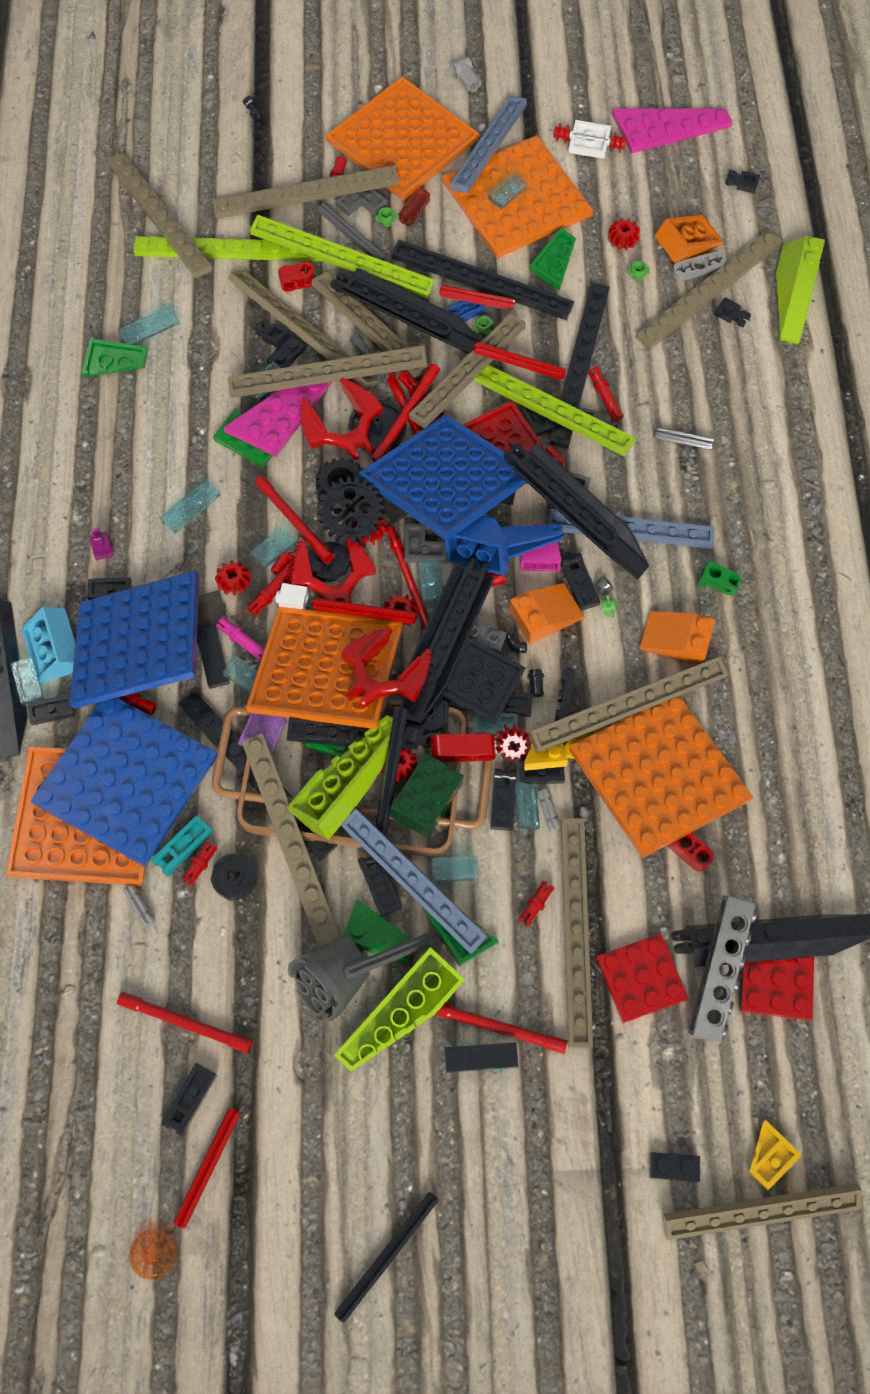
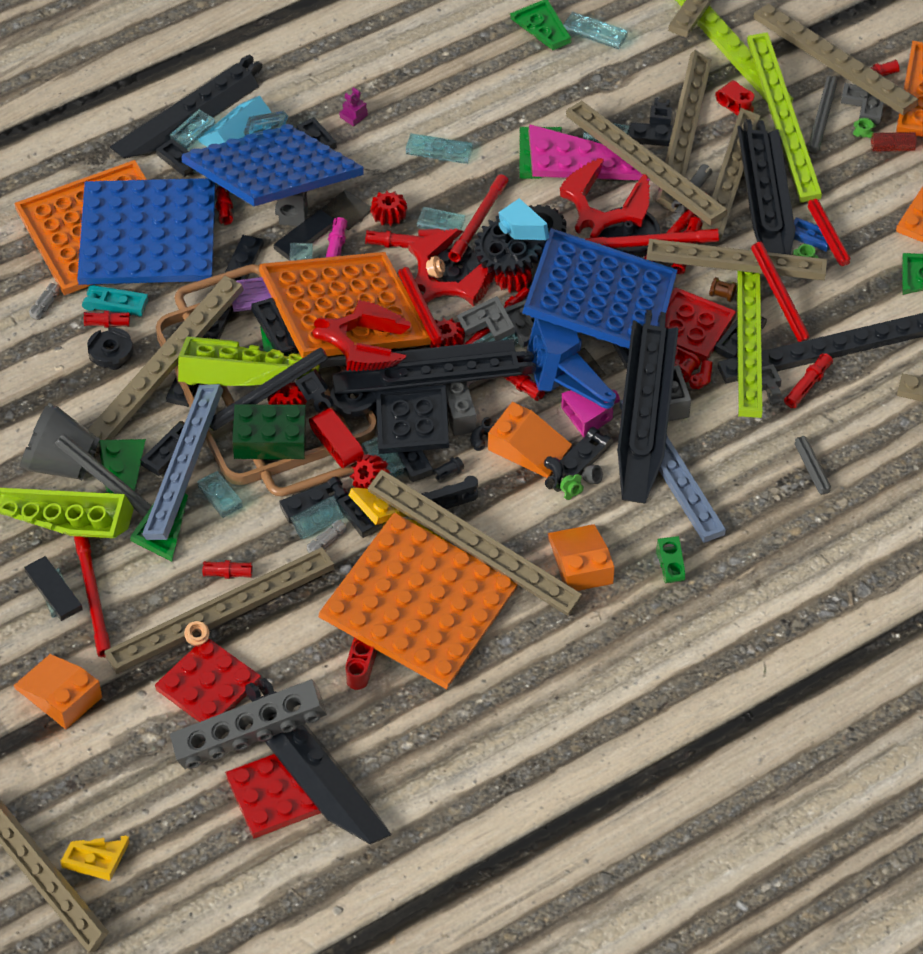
camera: 60 degrees right, 15 degrees down
white brick [276,583,309,610] -> none
black plate [391,240,575,321] -> none
black plate [649,1152,700,1182] -> none
none -> orange slope [14,654,103,730]
none -> light nougat plate [184,621,209,646]
none -> clear light blue plate [244,111,288,135]
none -> light nougat plate [426,256,445,278]
none -> dark grey plate [457,296,516,341]
none -> medium azure slope [498,198,549,240]
none -> black arm [544,456,563,492]
none -> reddish brown bush [709,277,737,302]

